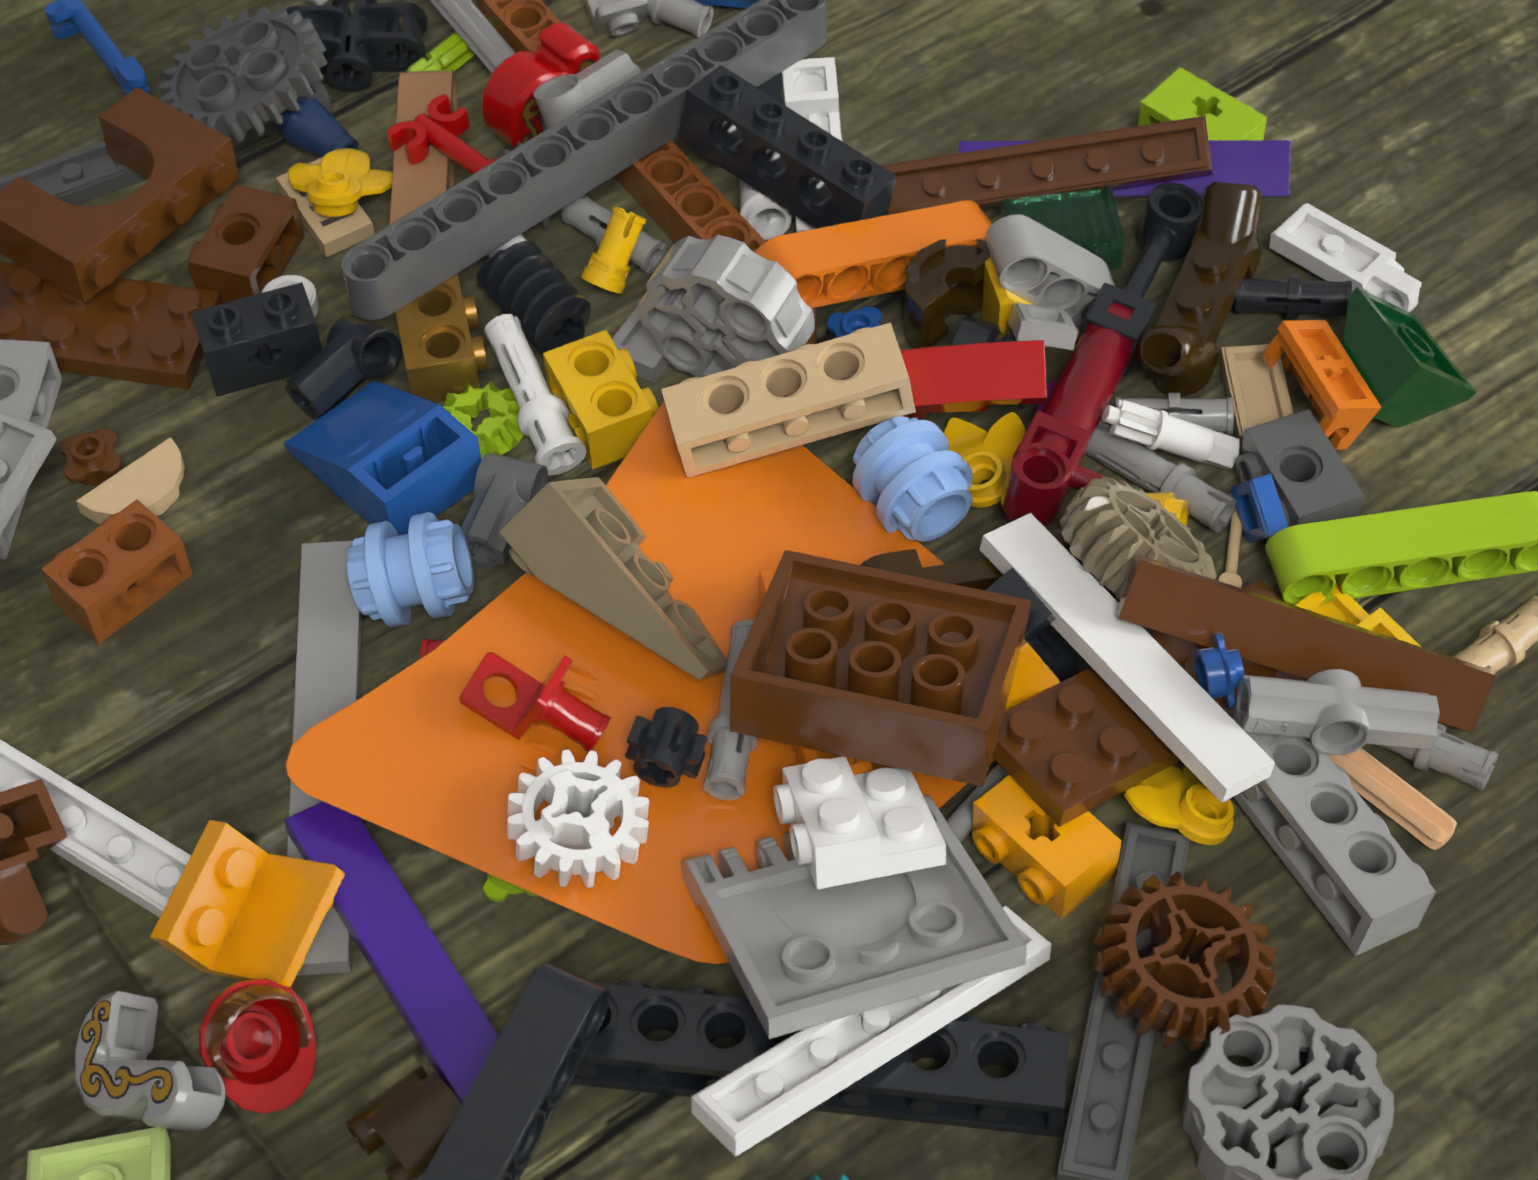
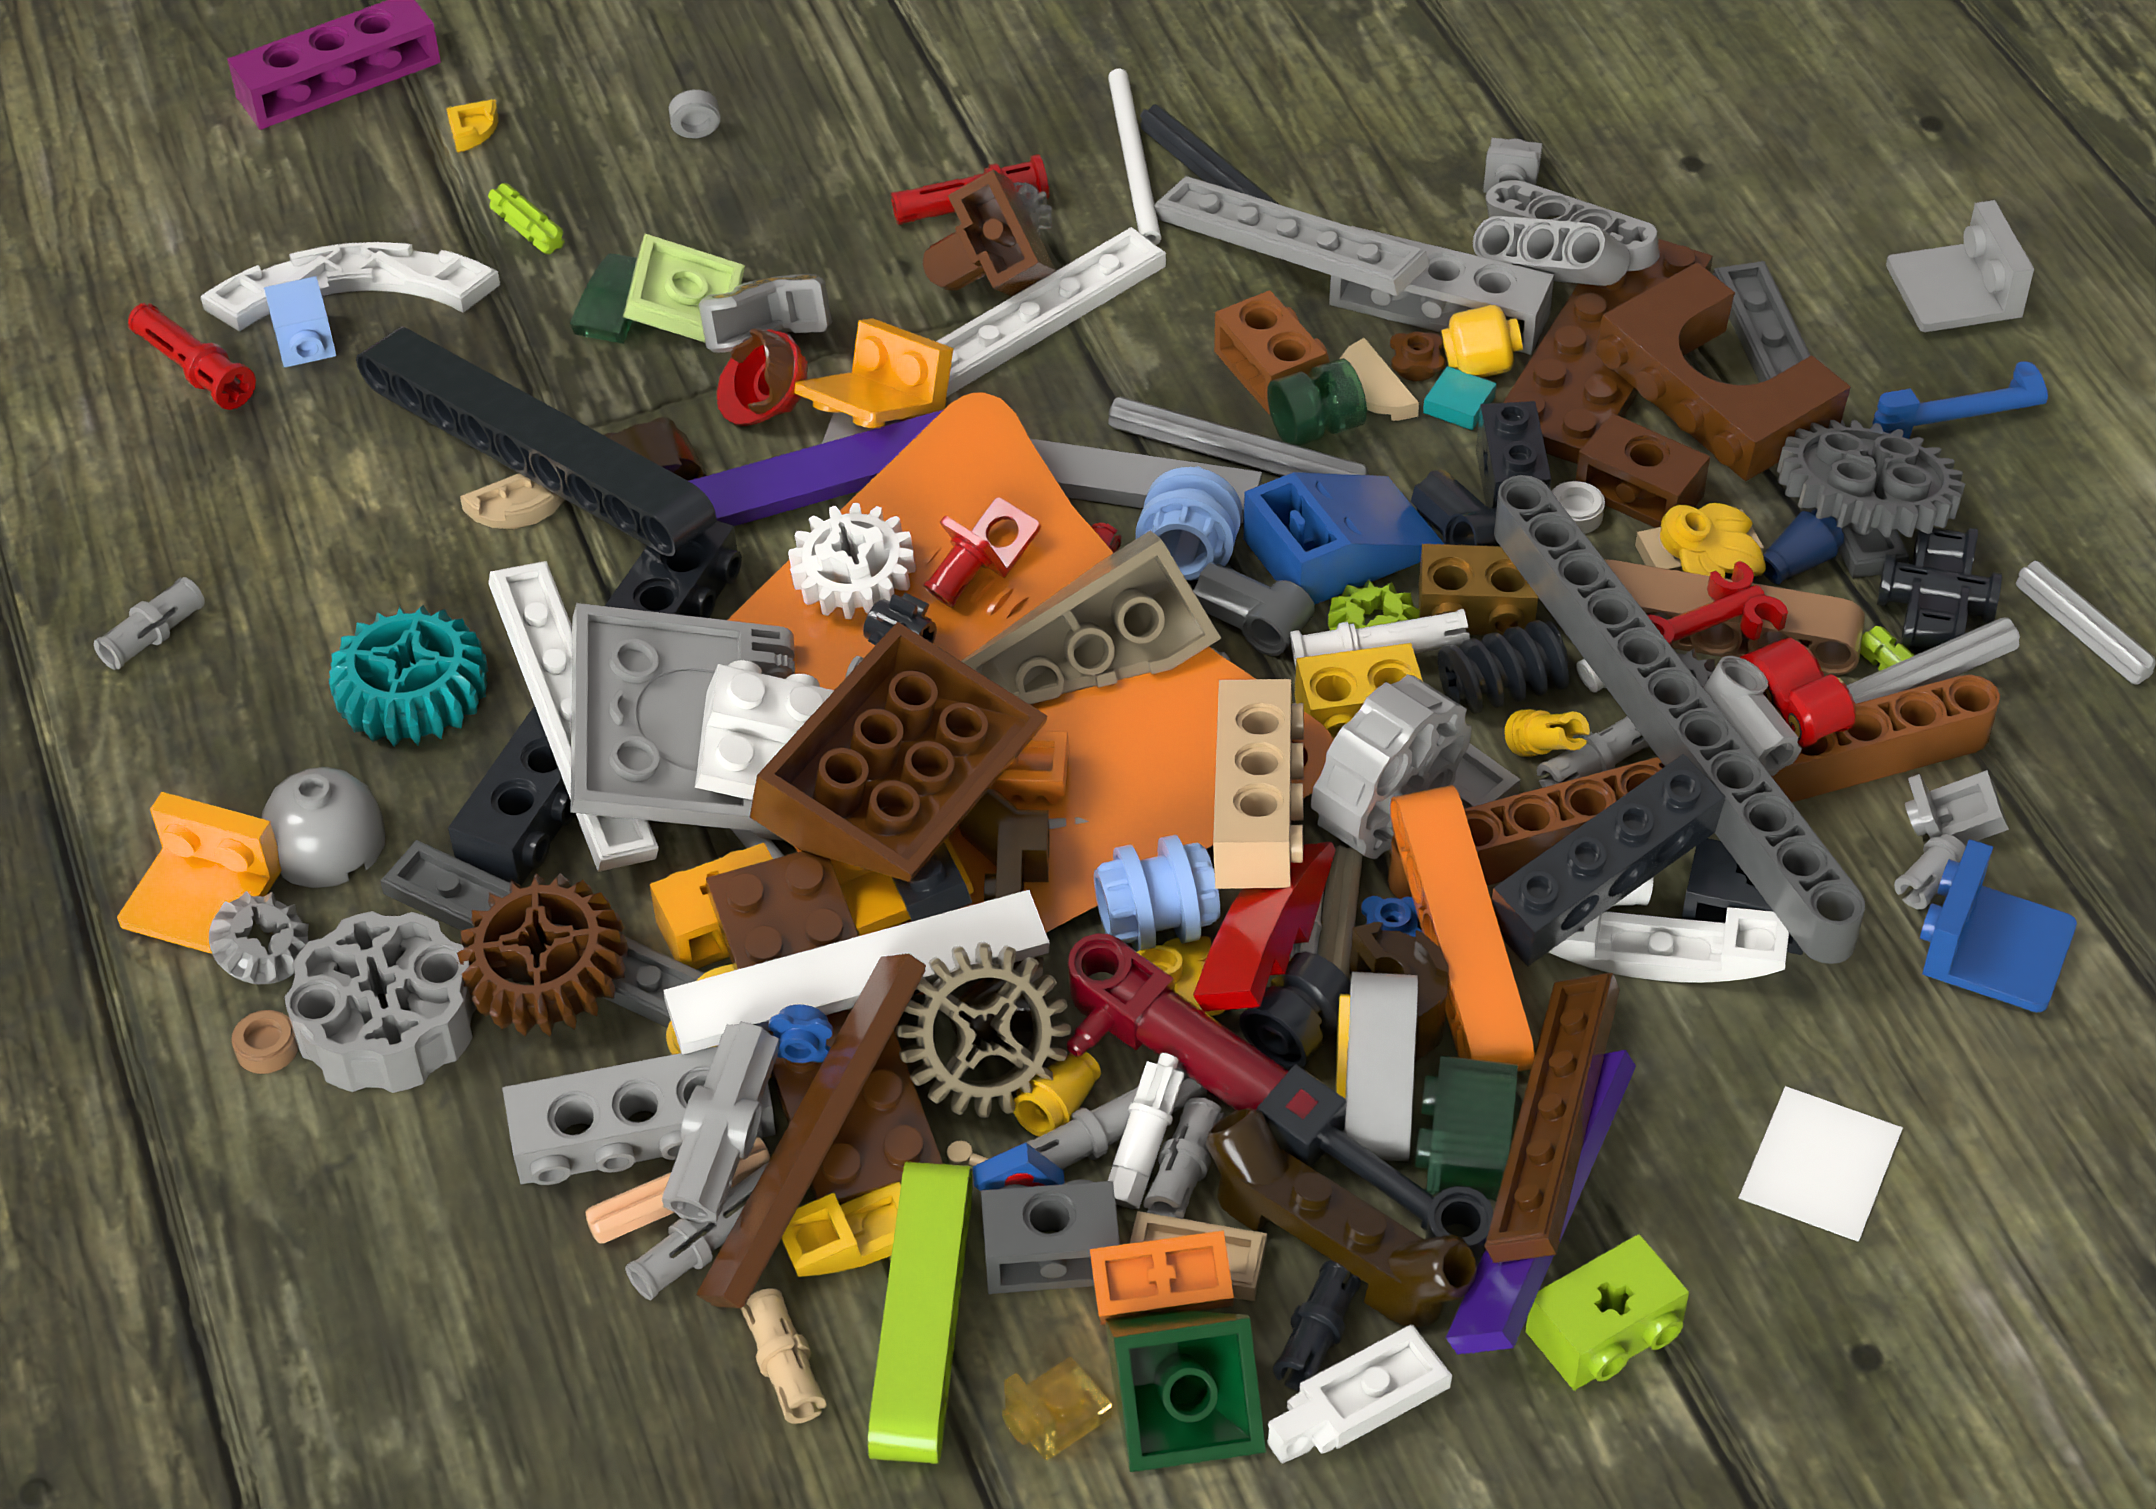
camera: 105 degrees right, 5 degrees down
light grey tile [1008,302,1078,350] -> none
none -> clear yellow bracket [1002,1356,1112,1461]
none -> flat silver axle [1108,397,1368,476]
none -> clear green wheel [1267,358,1367,446]
none -> teal tile [1423,366,1497,430]
none -> yellow head [1441,305,1523,378]
none -> white sticker [1739,1086,1903,1242]

